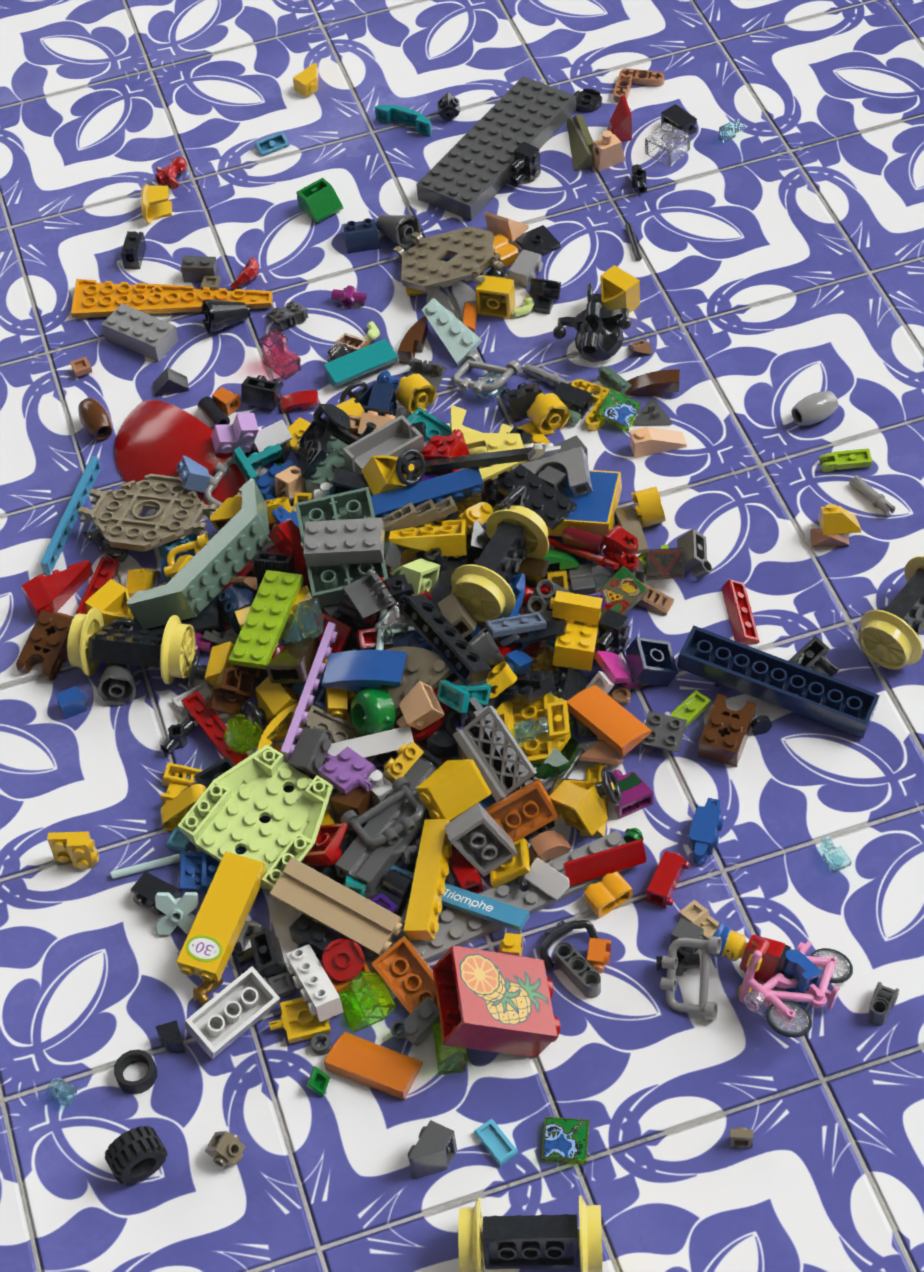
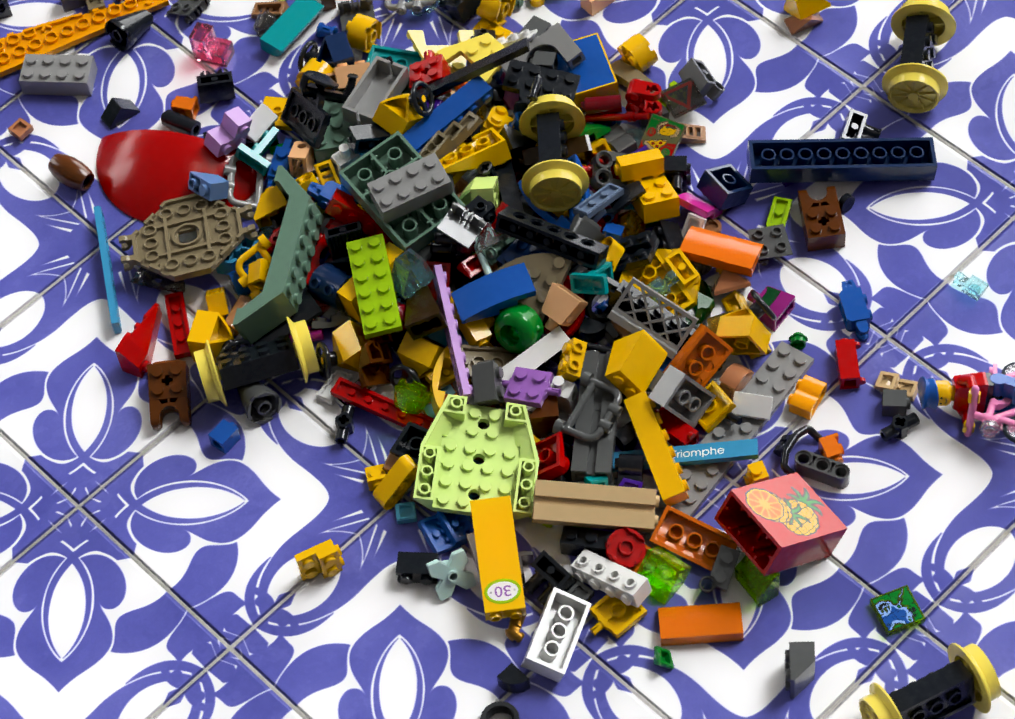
camera: 25 degrees left, 5 degrees up
light aqua bar [111,851,191,879] -> none
yellow slope [162,762,203,787] -> none
medium nougat slope [230,576,257,590] -> none
red slope [281,390,319,413] -> none
dark grey bush [311,1033,332,1055] -> none
dark tan slope [438,592,477,638] -> none
medium azure tile [474,1119,519,1167] -> none
red slope [563,839,647,886] -> none
light grey bar [660,936,722,1020] -> none
red slope [722,579,760,645] -> none

